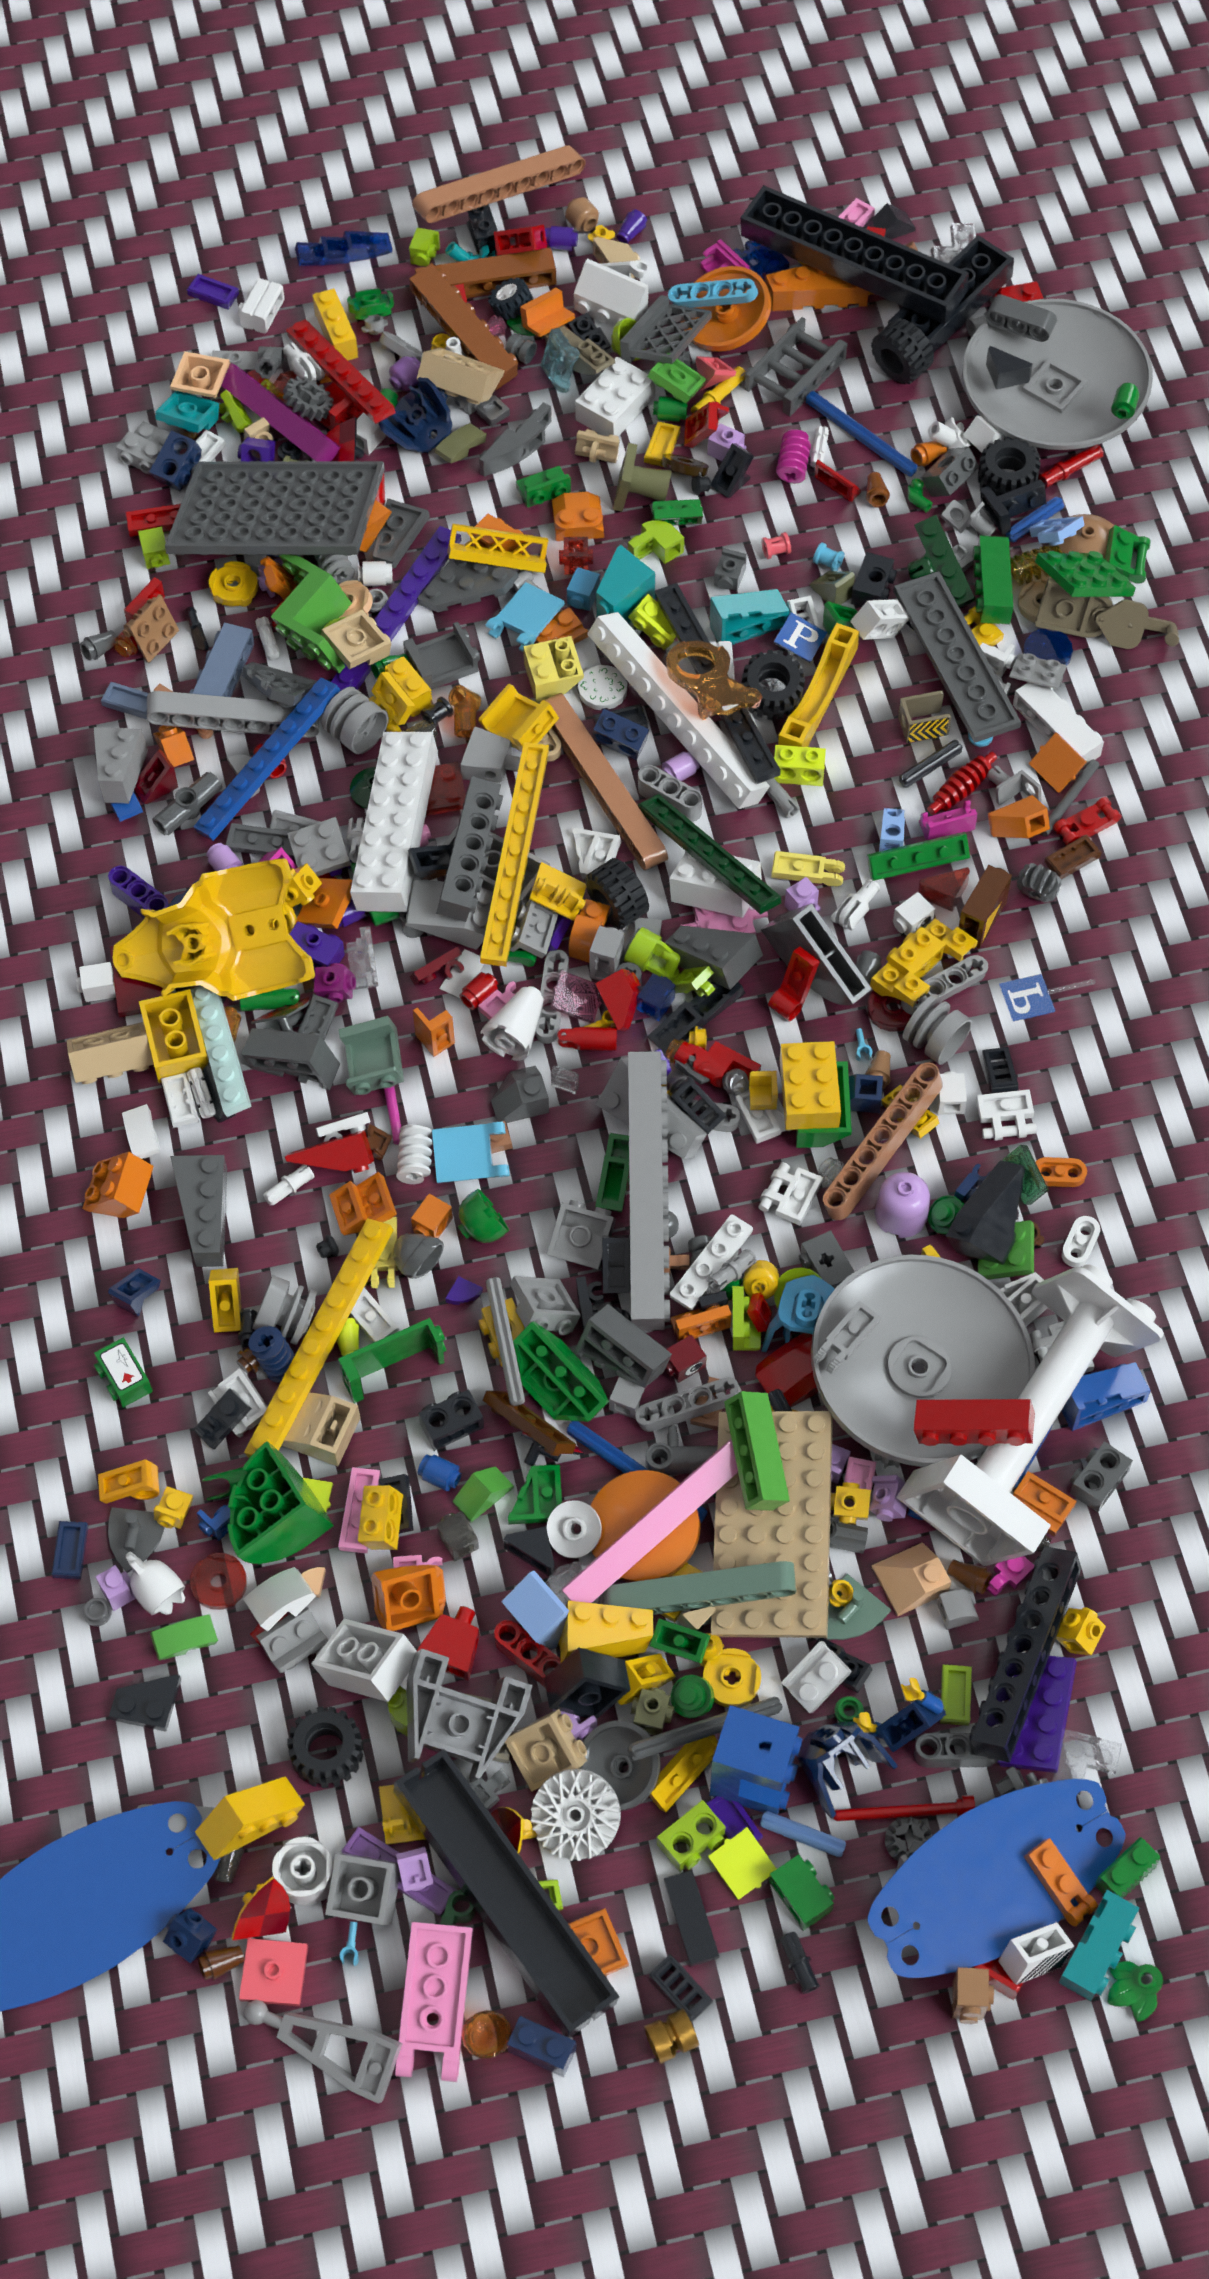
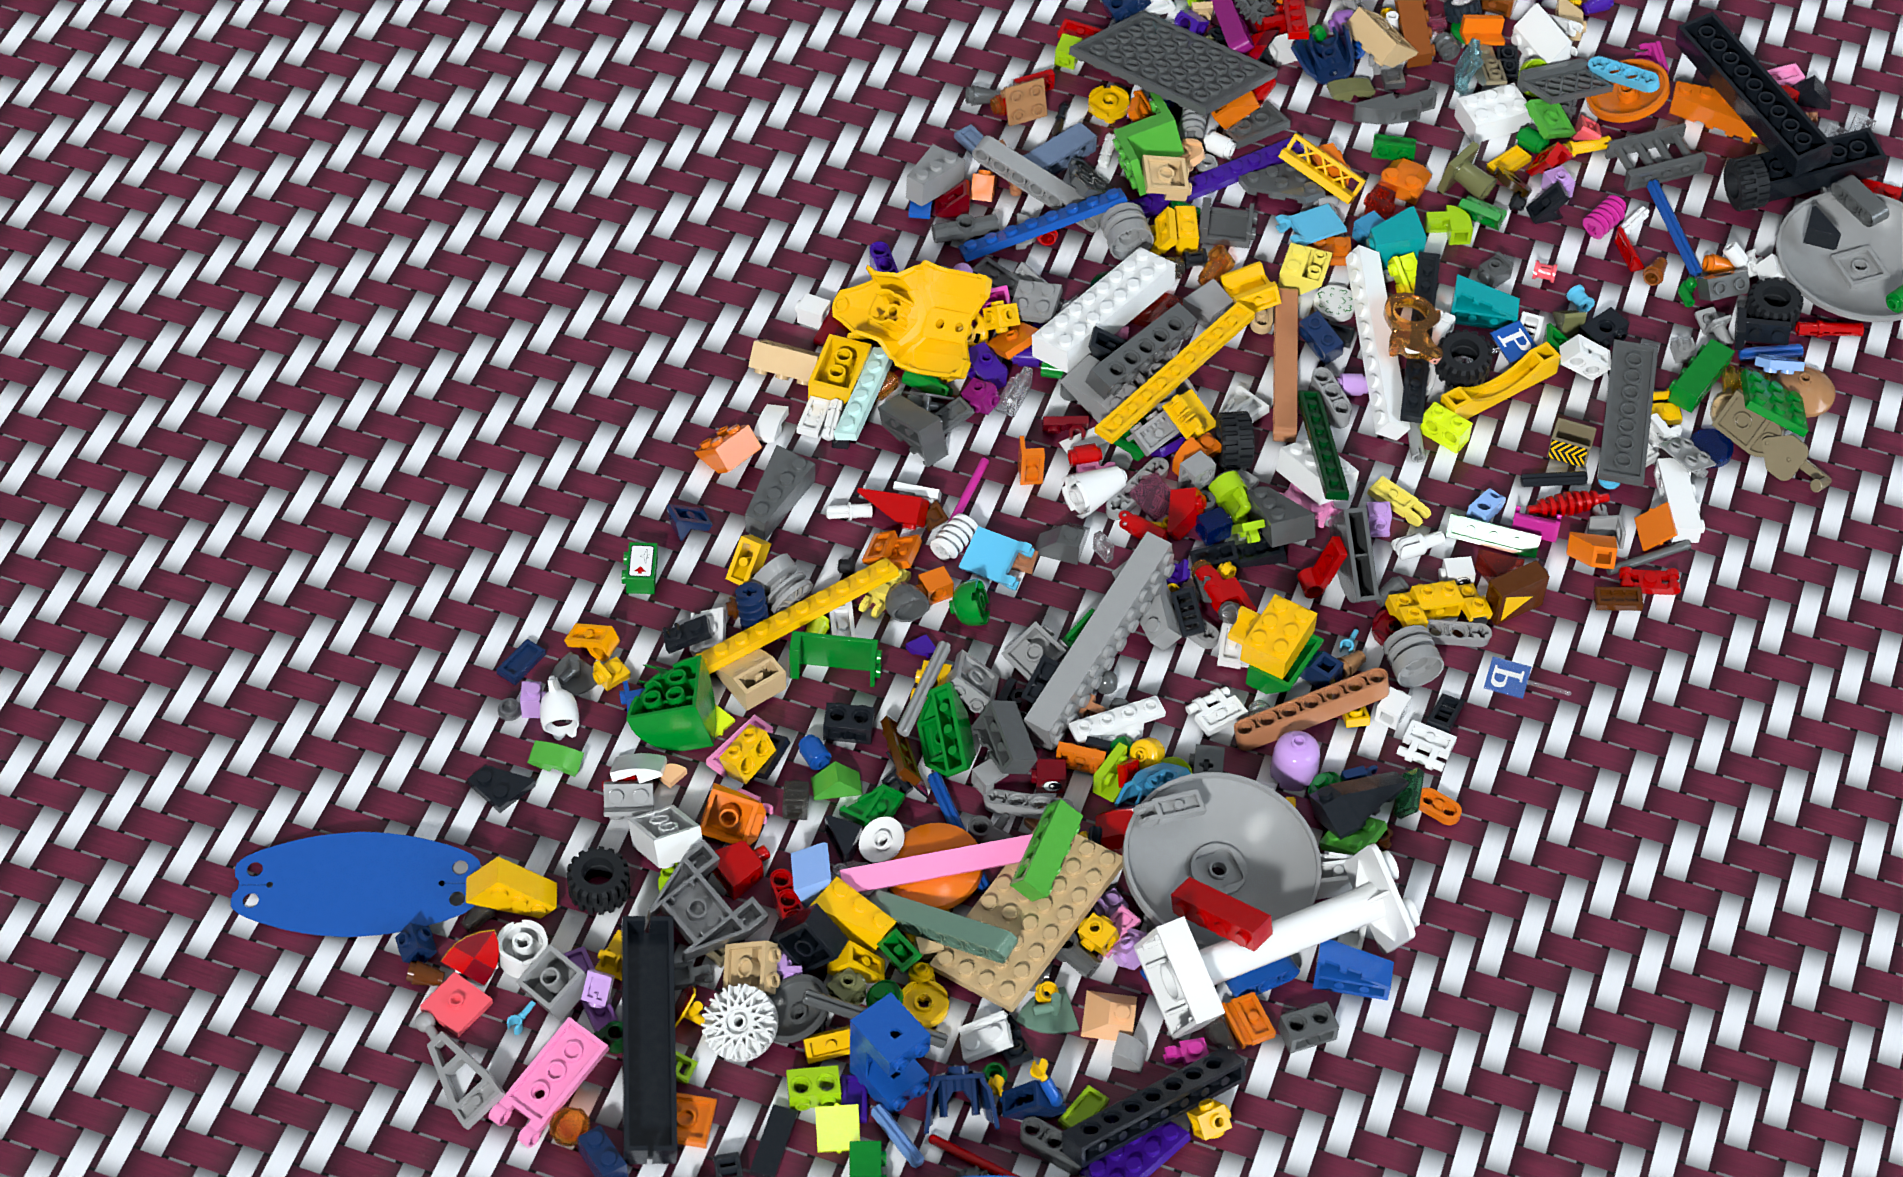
camera: 30 degrees right, 10 degrees down
clear red tile [190,1553,247,1610] -> none
sand green panel [338,1016,404,1095] -> none
tan hips [575,429,620,463] -> none
light grey pin [707,1249,757,1293] -> none
clear blue plate [733,240,790,280] -> none
dark green plate [907,515,976,608] -> none
reddish brown cone [947,1559,992,1594] -> none
dark grey gear [1017,863,1062,903] -> none
white plate [1062,1216,1100,1267] -> none
green plate [1105,525,1151,584] -> none

